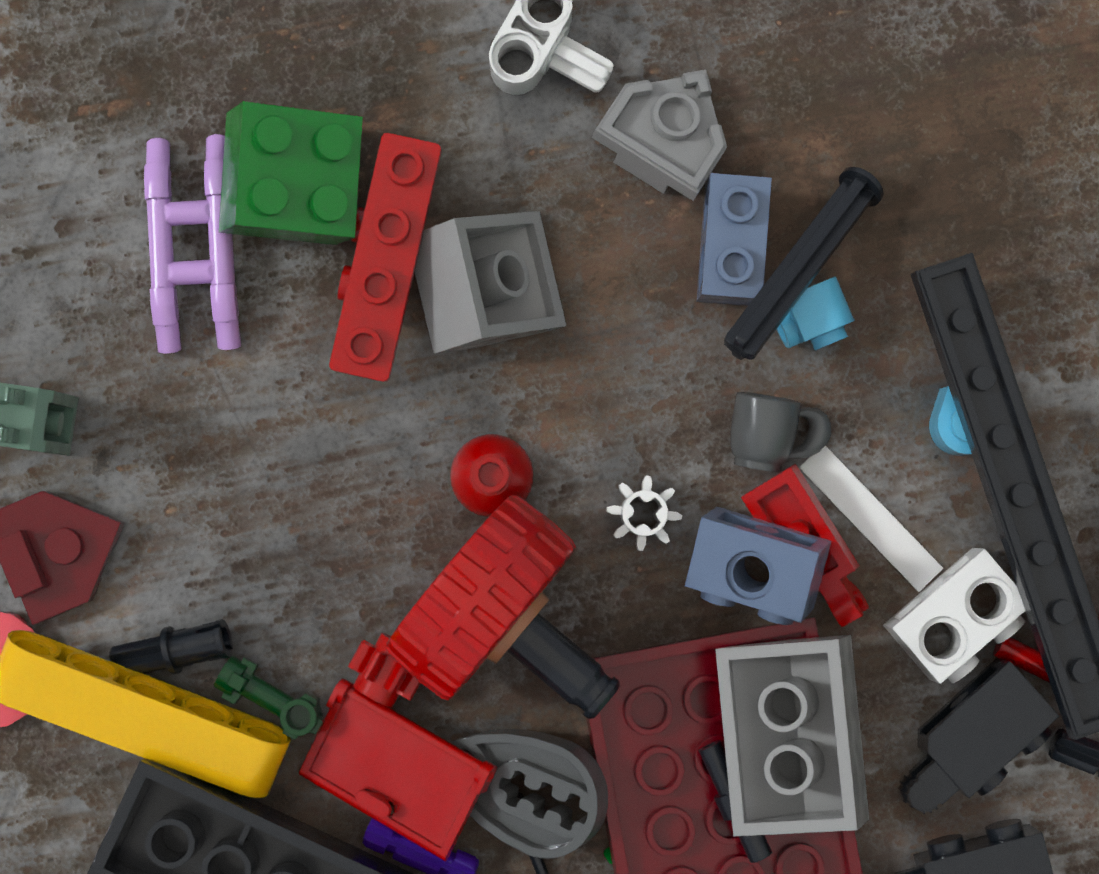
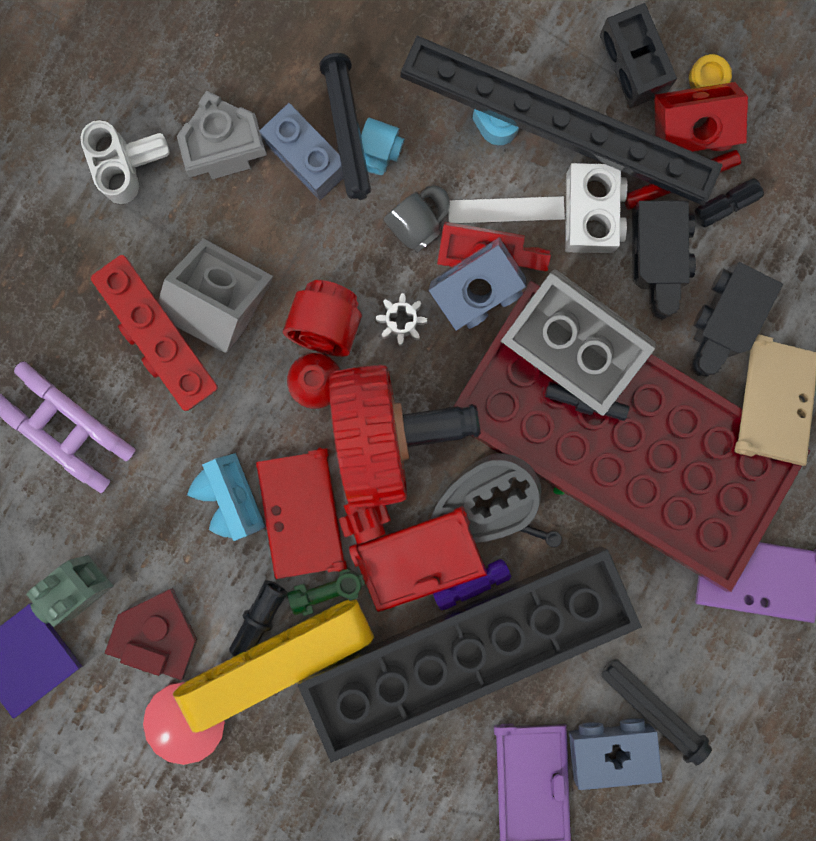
camera: 40 degrees left, 0 degrees up
green brick [218,101,363,245] -> none
none -> medium azure tile [187,453,266,541]
none -> red door [256,448,347,579]
none -> red piece [283,280,362,357]

